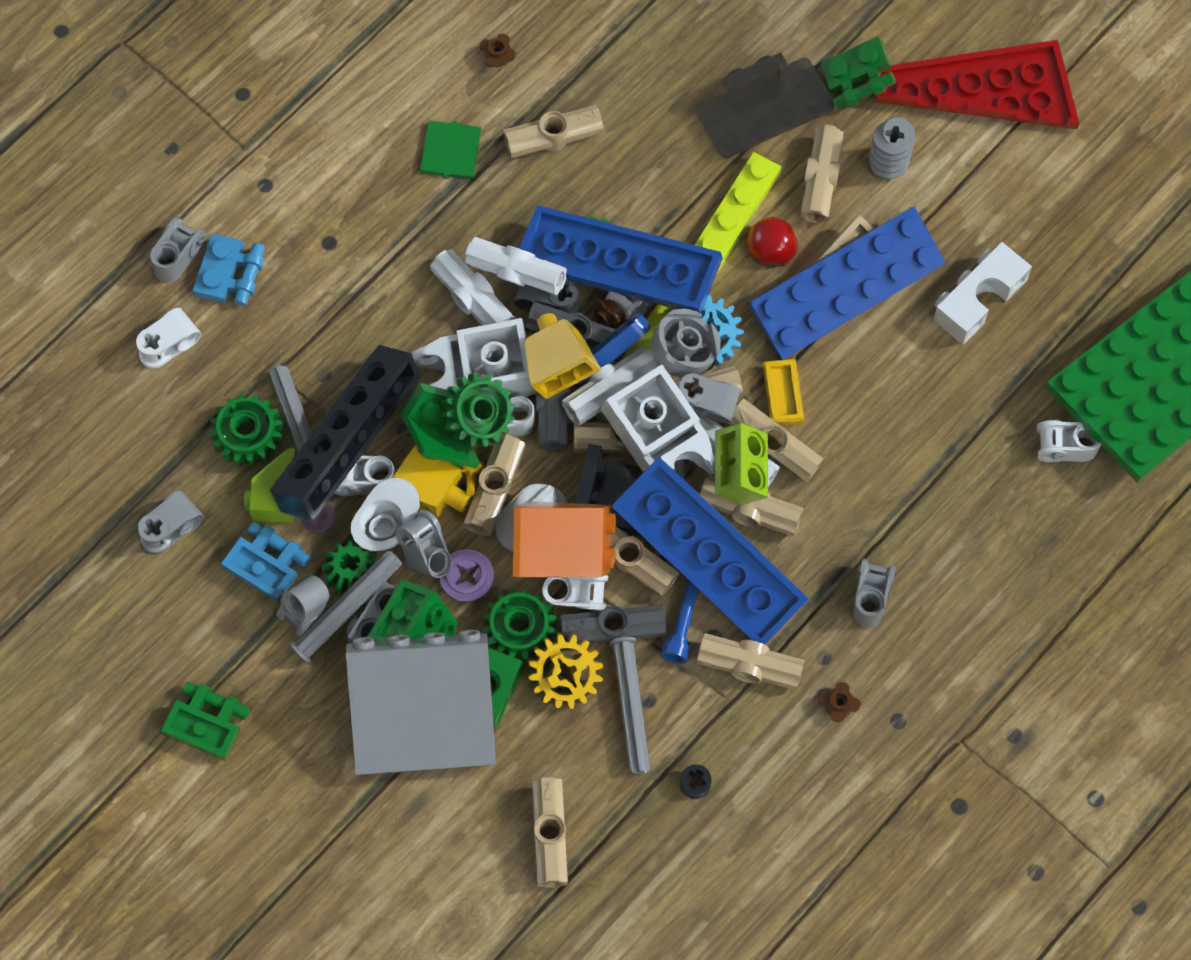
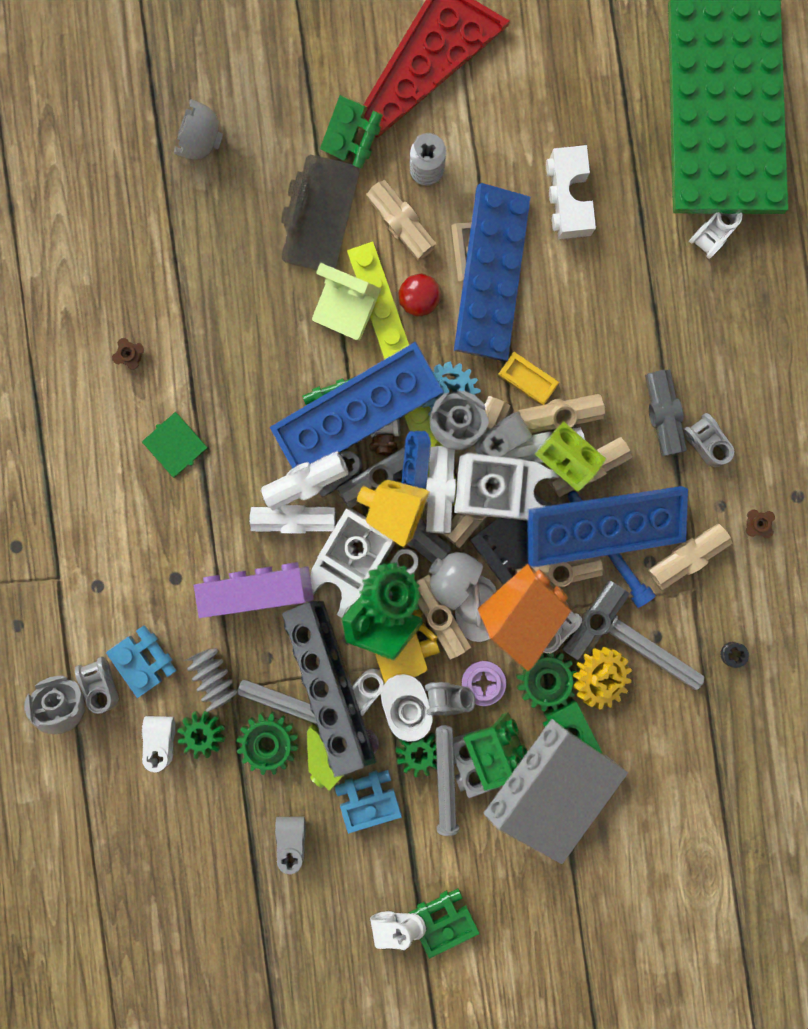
camera: 50 degrees left, 20 degrees up
light grey piece [276,575,329,638] -> none
tan piece [503,105,604,158] -> none
tan piece [532,777,568,888] -> none
none -> light grey cylinder [24,676,85,735]
none -> green gear [177,710,226,759]
none -> light grey piece [183,648,237,712]
none -> medium lavender brick [194,562,314,618]
none -> yellowish green bracket [312,263,381,340]
none -> white piece [370,911,426,950]
none -> light grey cylinder [429,552,483,610]
none -> dark grey piece [645,369,687,456]

